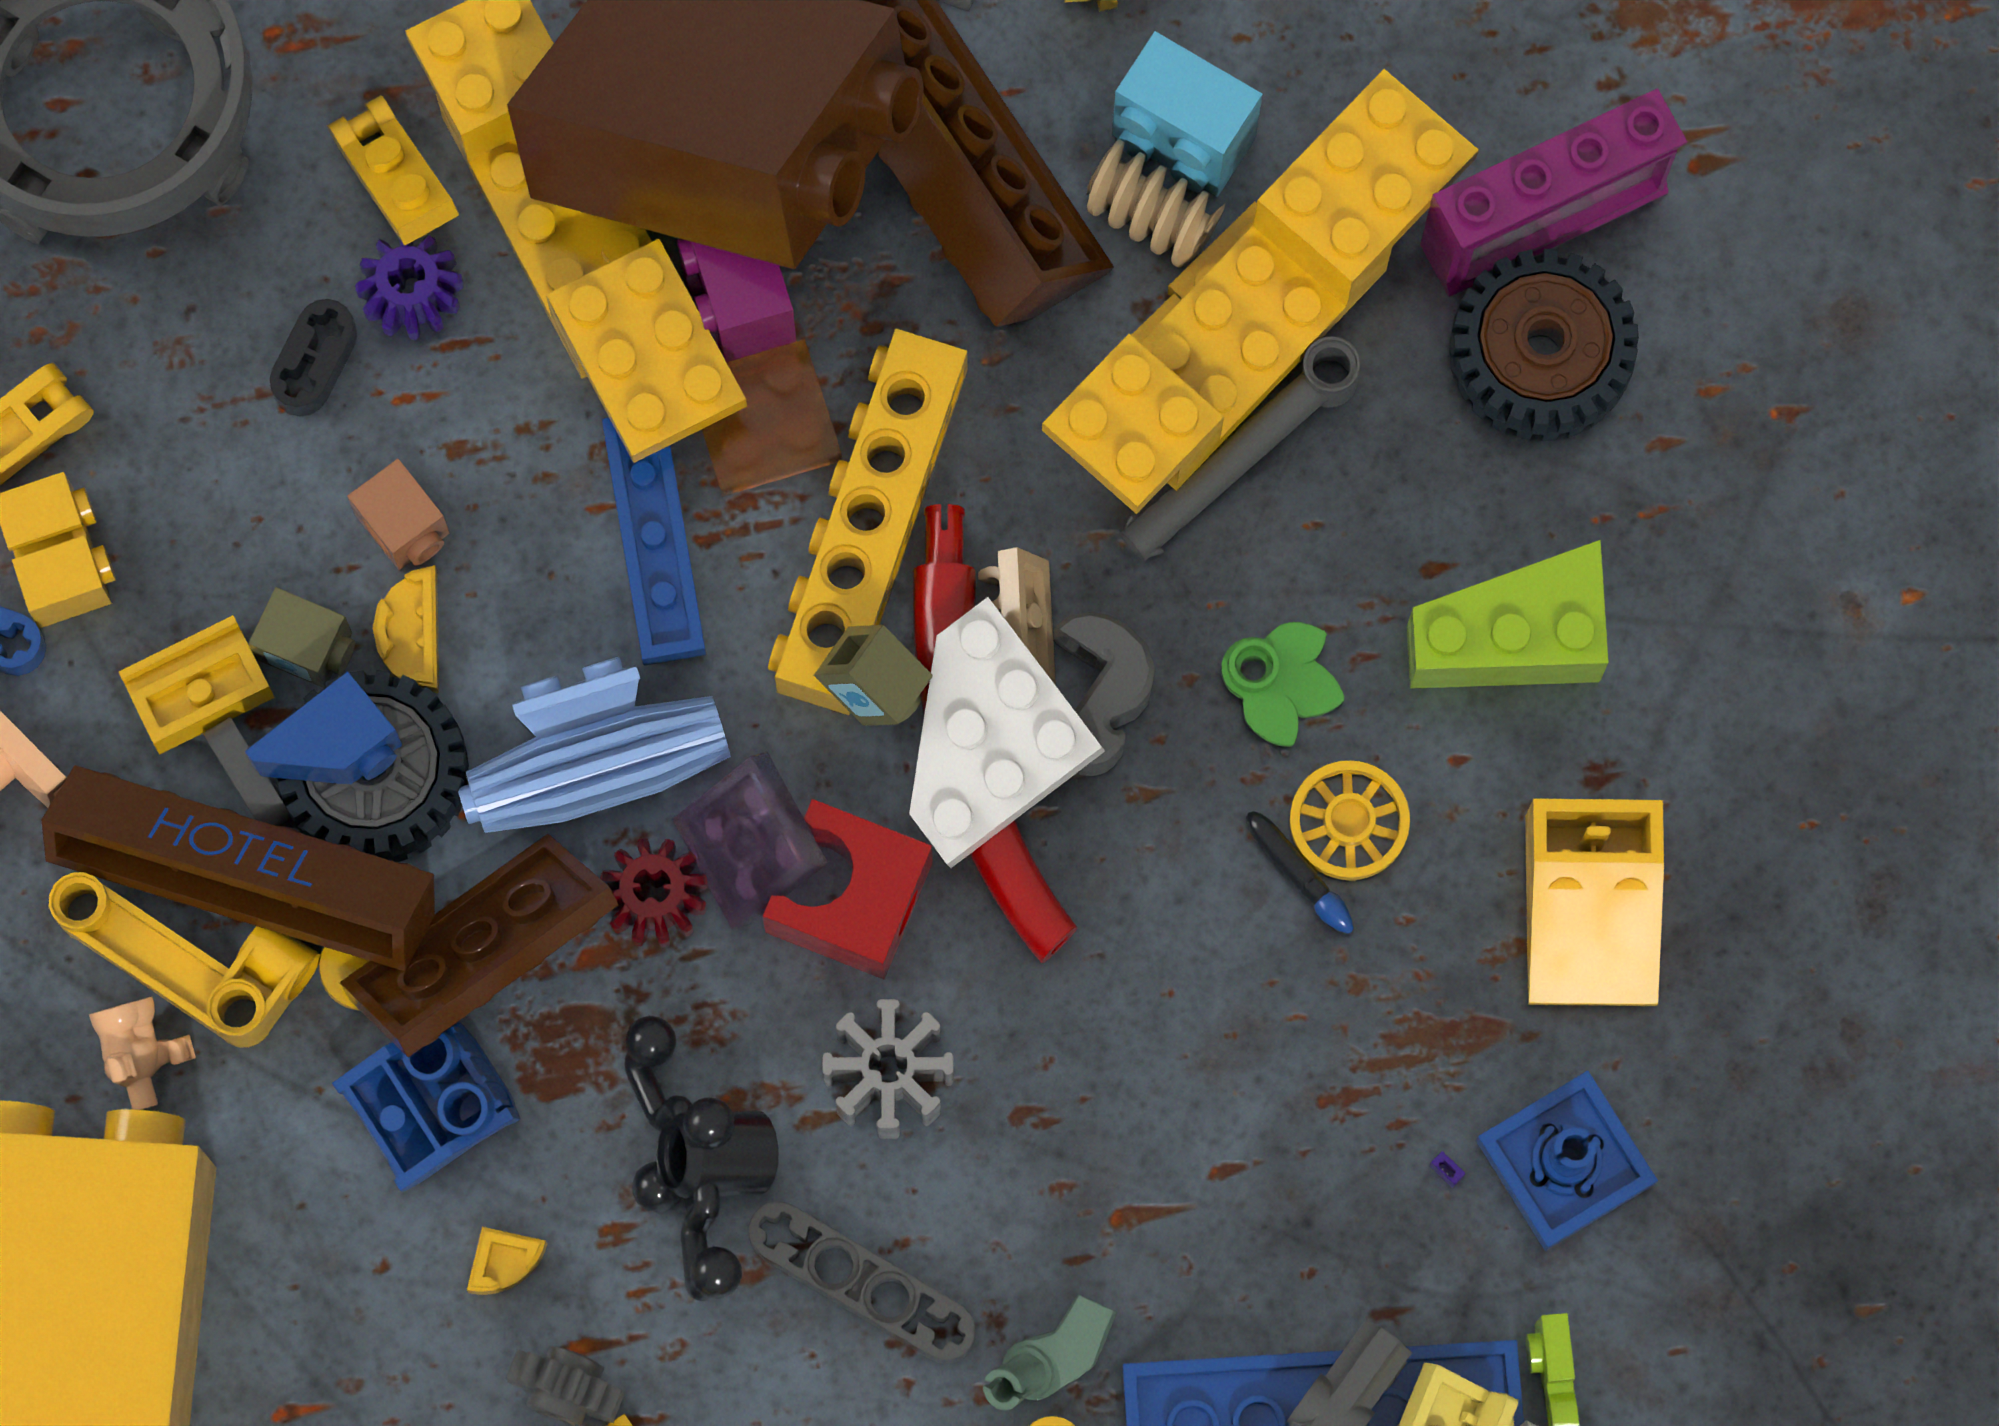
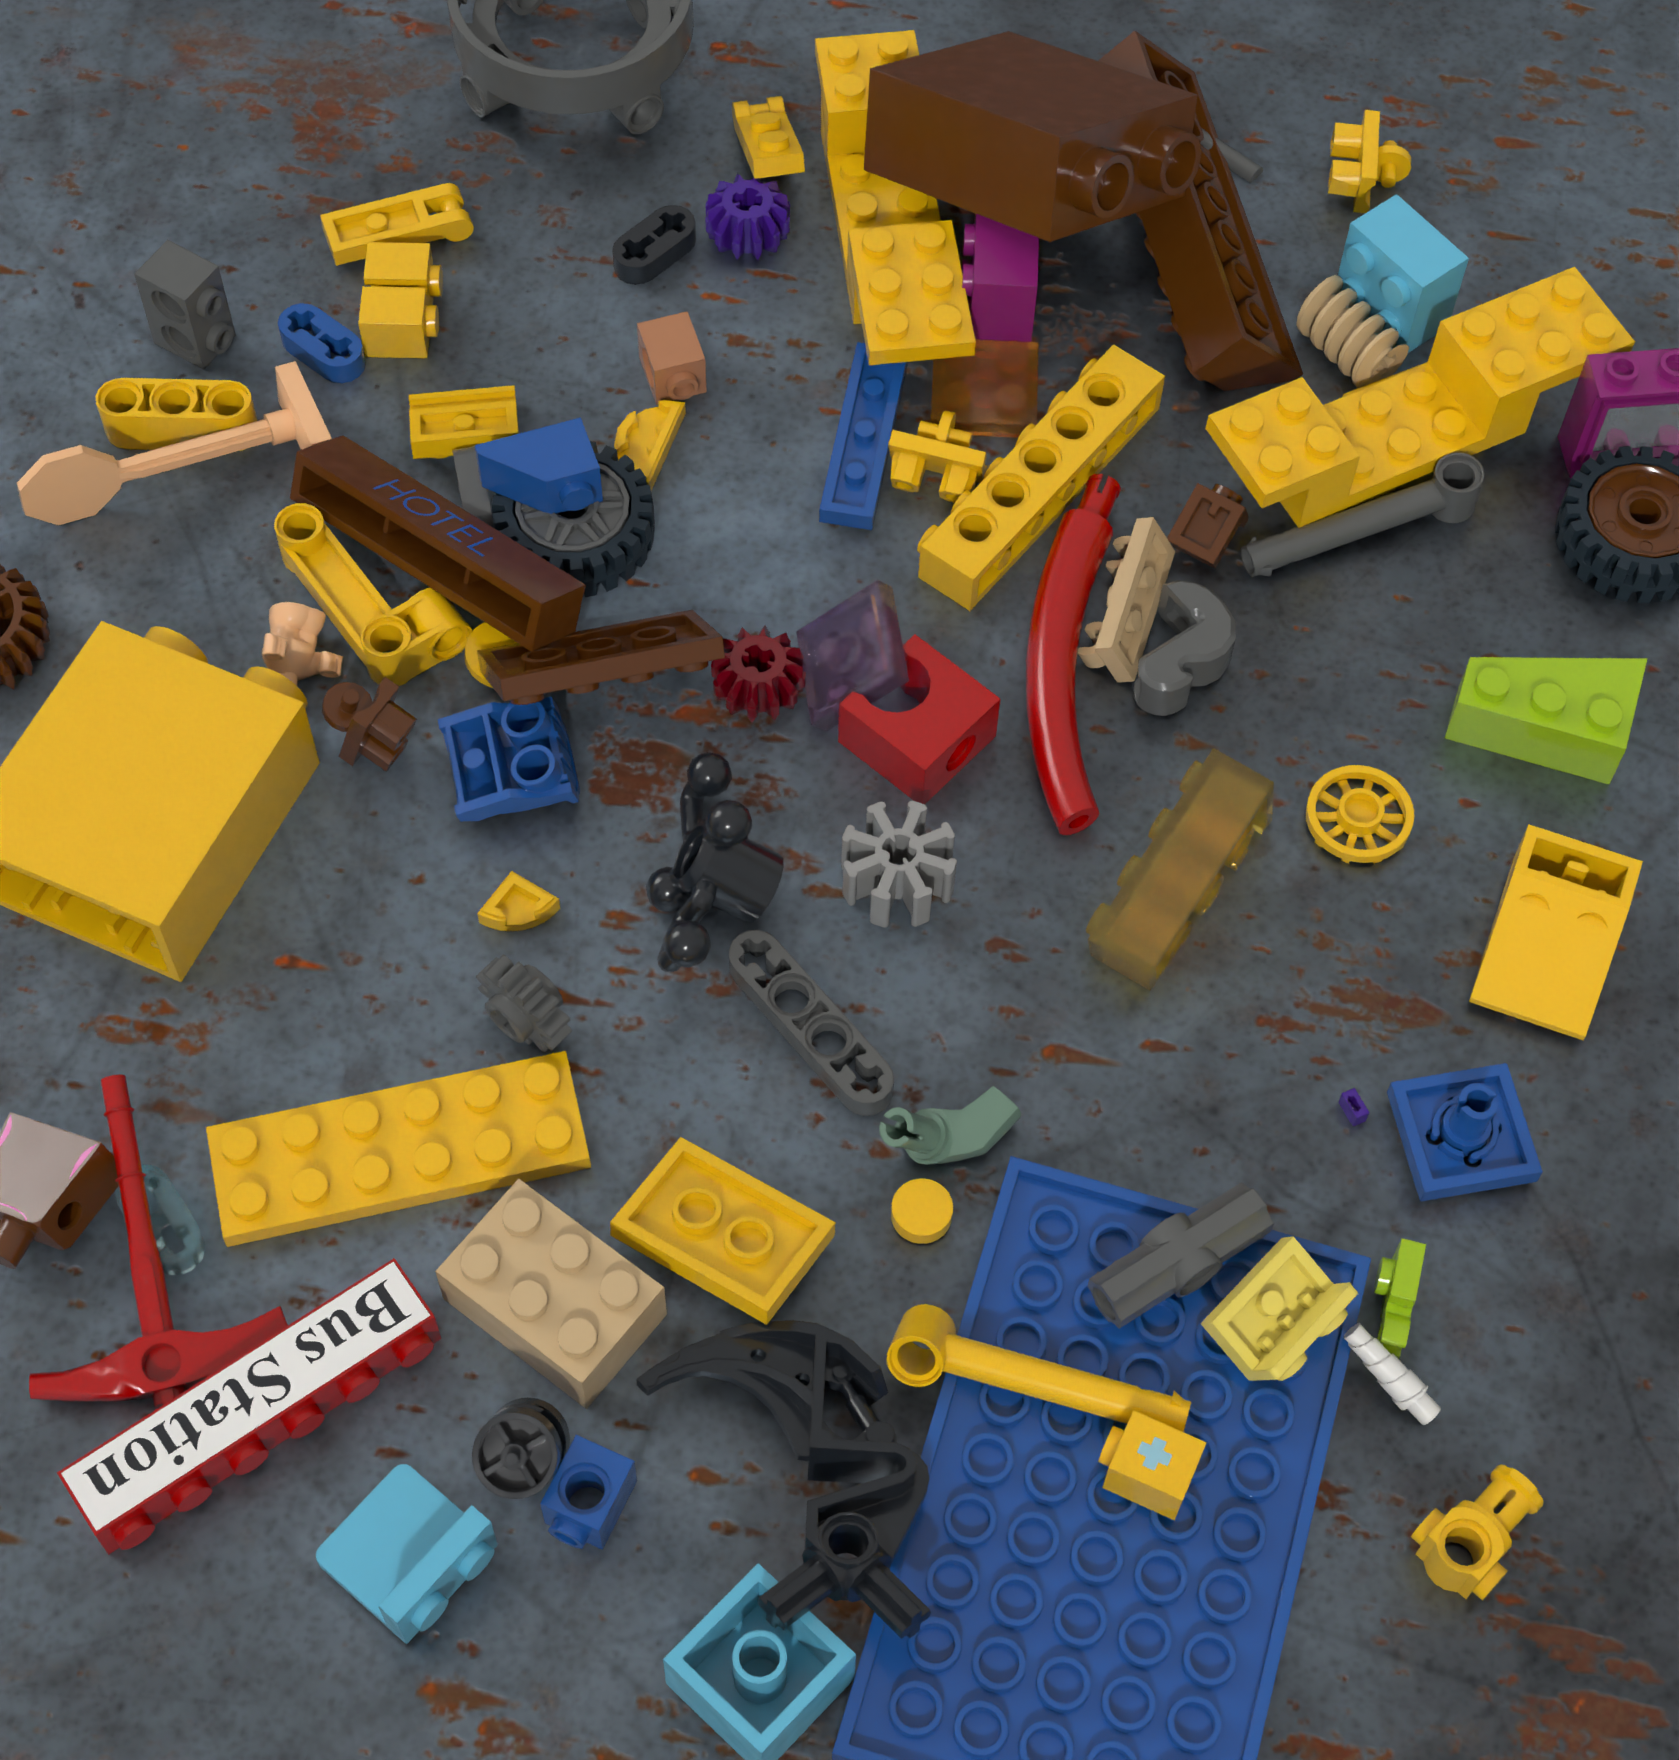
camera: 20 degrees right, 15 degrees down
olive brick [248,587,355,689] -> none
light blue plate [458,657,731,833] -> none
olive brick [814,625,933,726] -> none
white plate [909,597,1105,868] -> none
bright green plate [1221,622,1345,747] -> none
black piece [1246,811,1354,934] -> none
none -> reddish brown hips [322,677,417,772]
none -> yellow hips [888,410,988,503]
none -> clear yellow wedge [1086,748,1274,991]
none -> reddish brown bracket [1167,483,1249,568]

